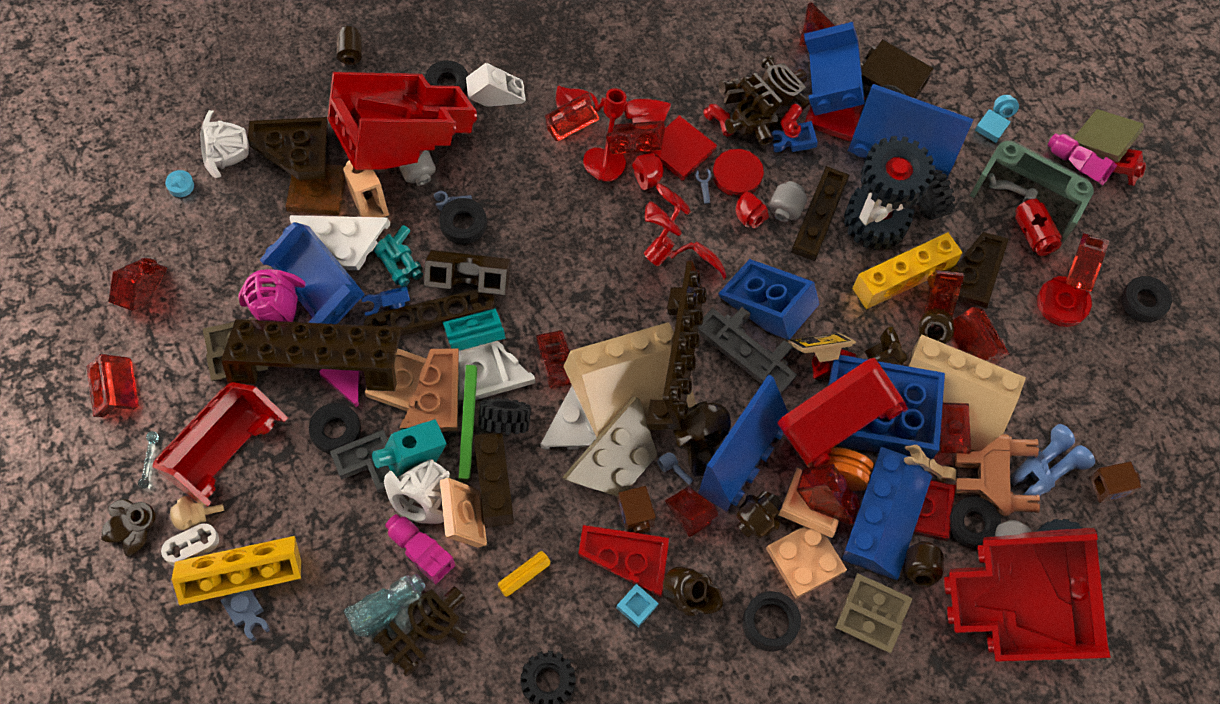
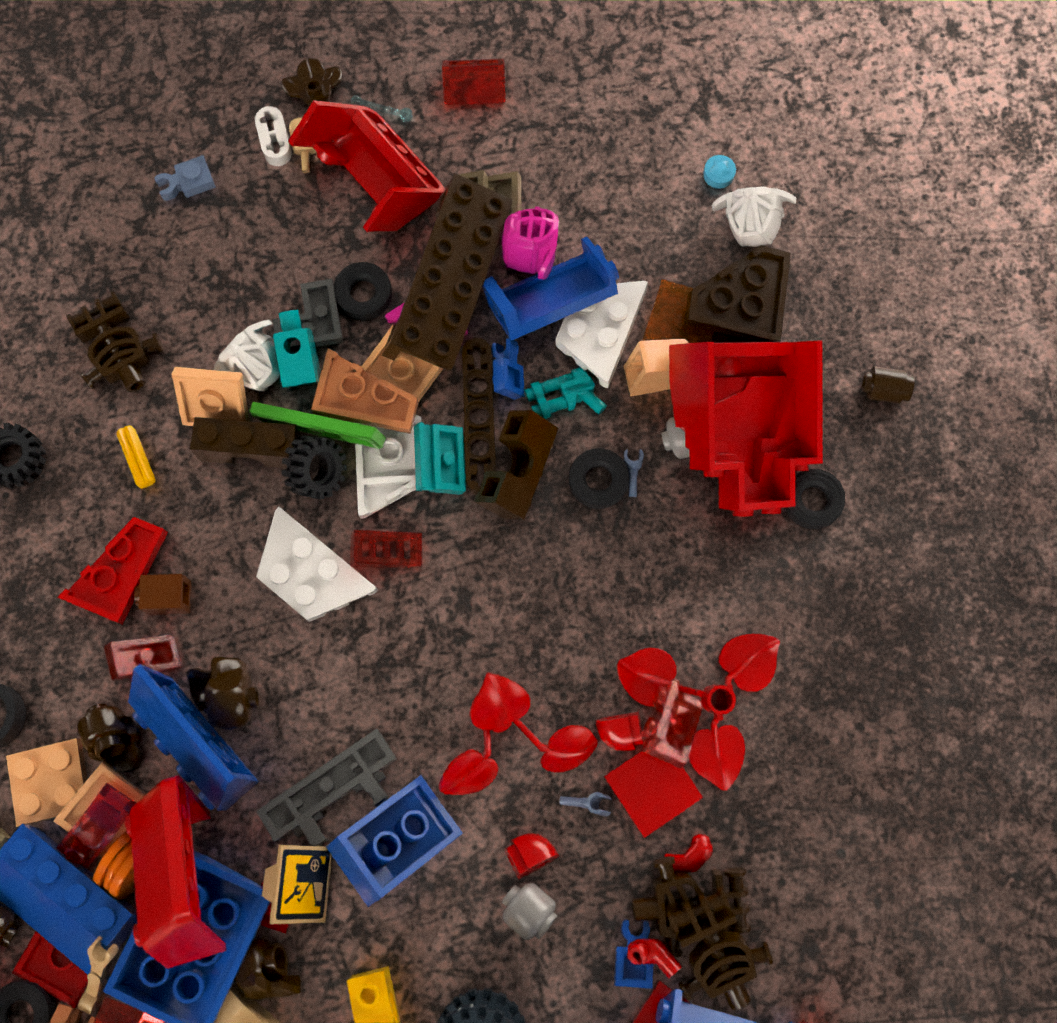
camera: 110 degrees right, 10 degrees up
clear red slope [108,258,167,311] -> none
yellow brick [171,536,301,605] -> none
clear light blue piece [343,574,426,637] -> none
dark pink piece [385,514,456,585] -> none
white slope [466,63,526,107] -> none
clear red slope [545,92,600,141] -> none
wing [562,397,657,497] -> none
tan slope [563,322,696,437] -> none
medium azure tile [616,584,659,628] -> none
dark brown bracket [646,261,707,430] -> none
sand blue hand [657,453,694,485] -> none
dark brown head [663,567,723,616] -> none
red tile [712,149,764,197] -> none
dark brown tile [791,166,850,261] -> none

